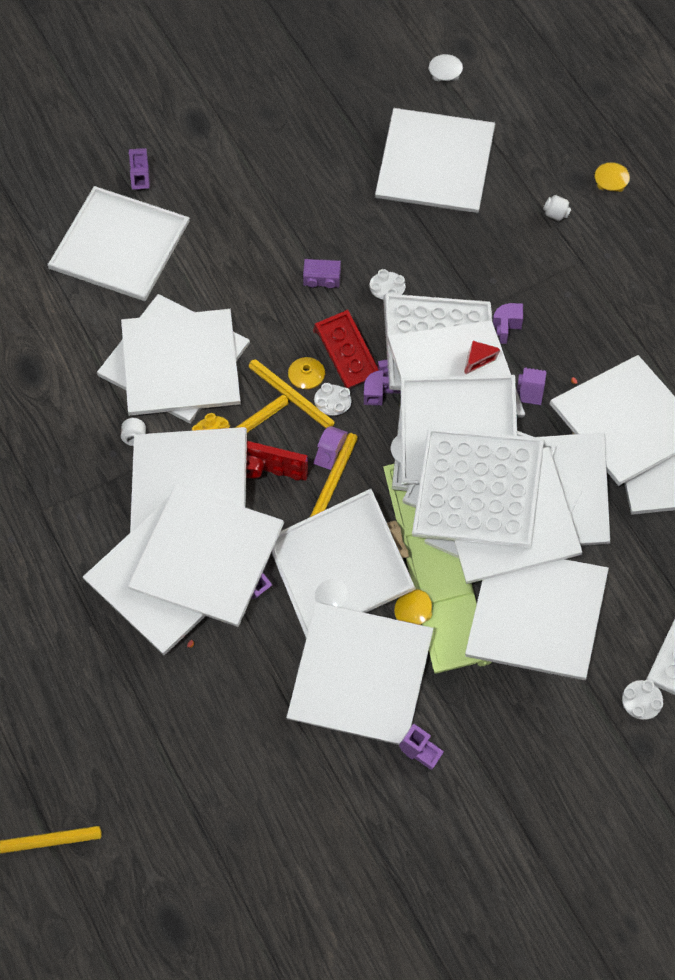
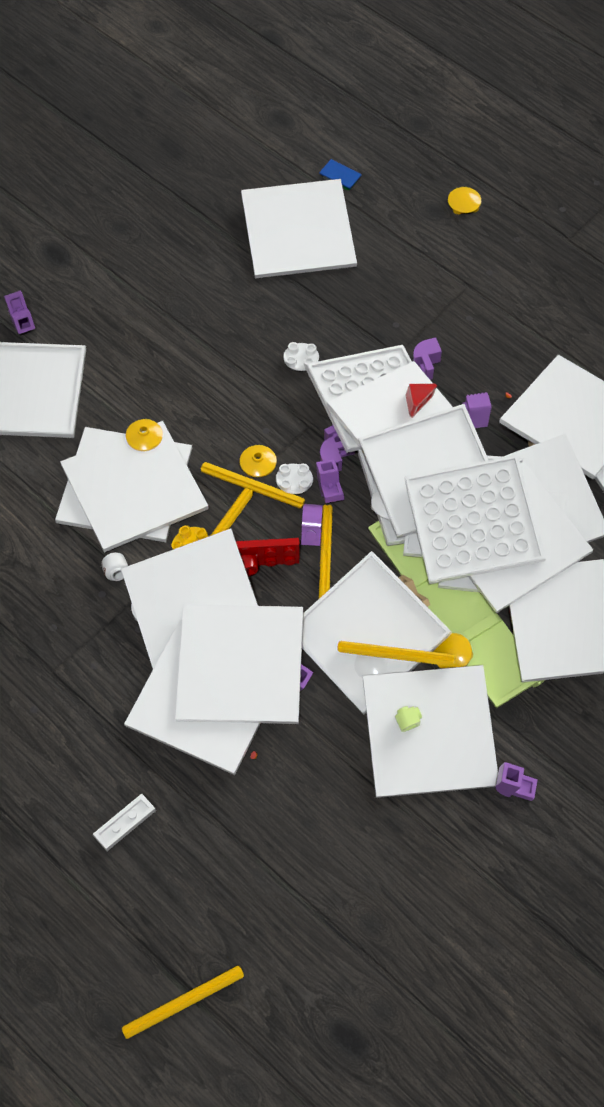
camera: 20 degrees left, 0 degrees up
medium lavender brick [303,259,341,288] -> none
red plate [313,310,379,389] -> none
white dish [429,54,462,81] -> none
white head [543,195,571,221] -> none
none -> white plate [93,794,156,851]
none -> yellow dish [126,419,163,451]
none -> medium lavender brick [316,459,344,503]
none -> blue piece [319,159,362,191]
none -> yellow axle [337,641,455,666]
none -> yellowish green plate [395,706,422,732]

